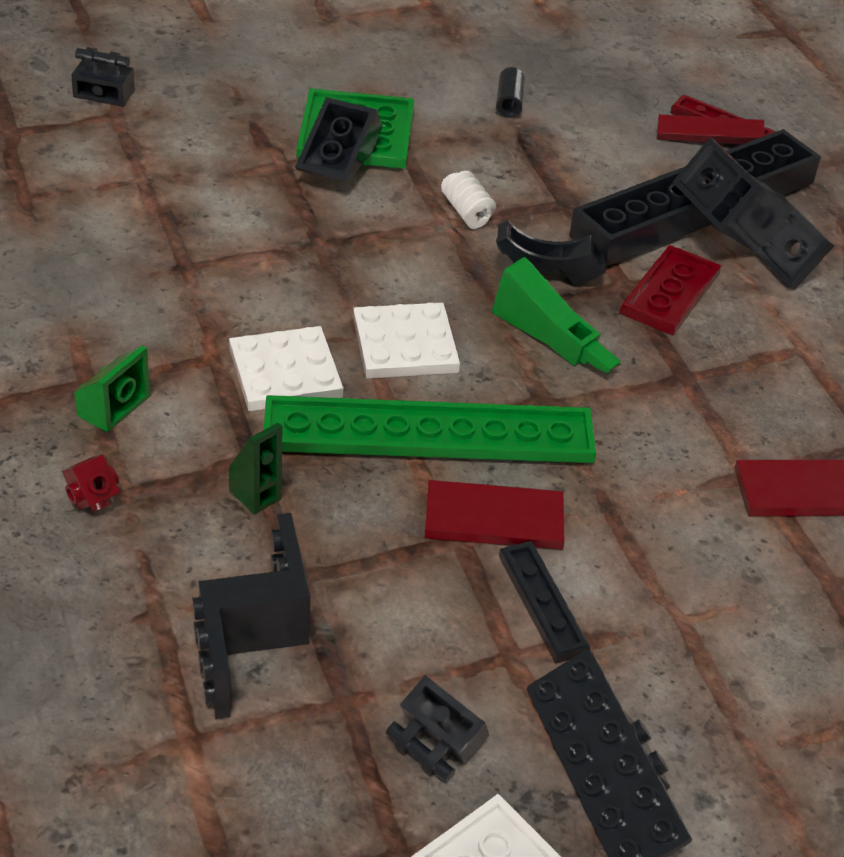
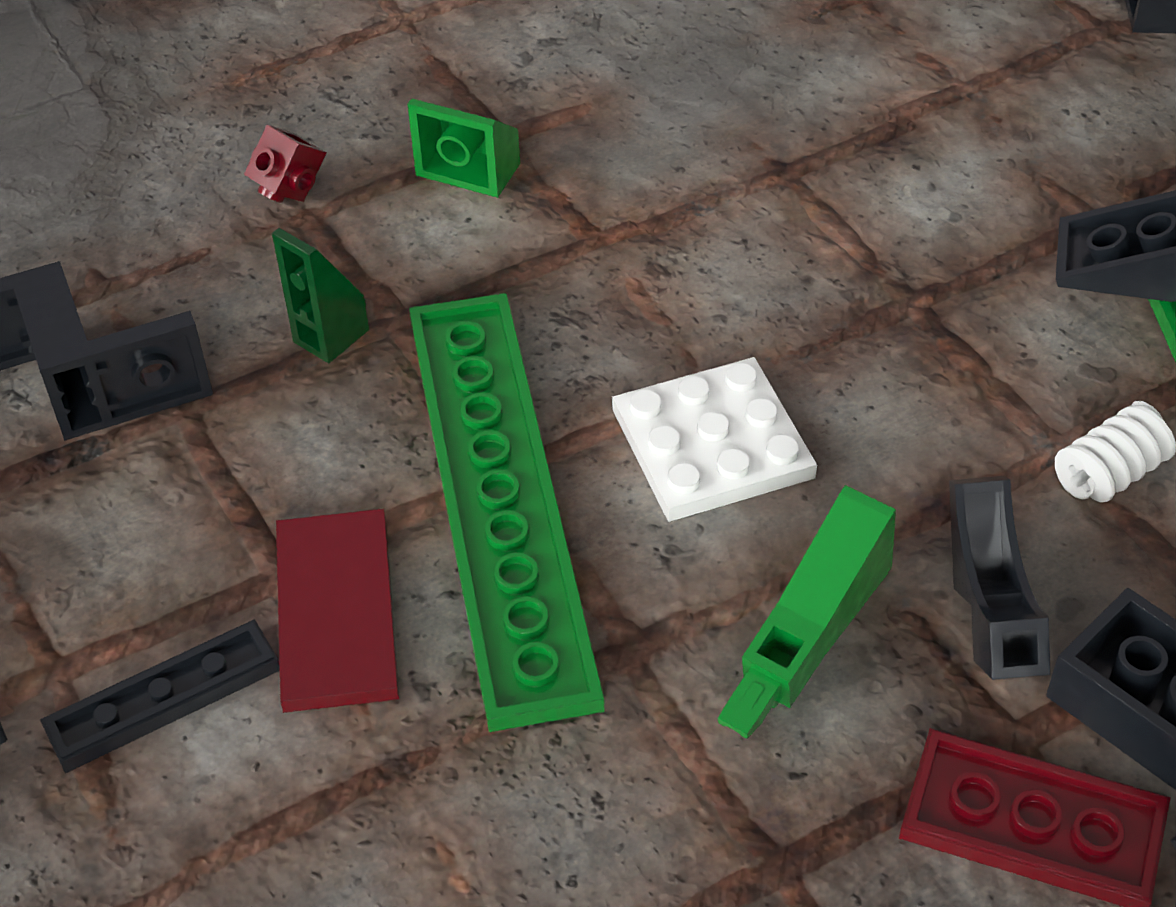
camera: 85 degrees right, 5 degrees up
white plate [229,326,344,411] -> none

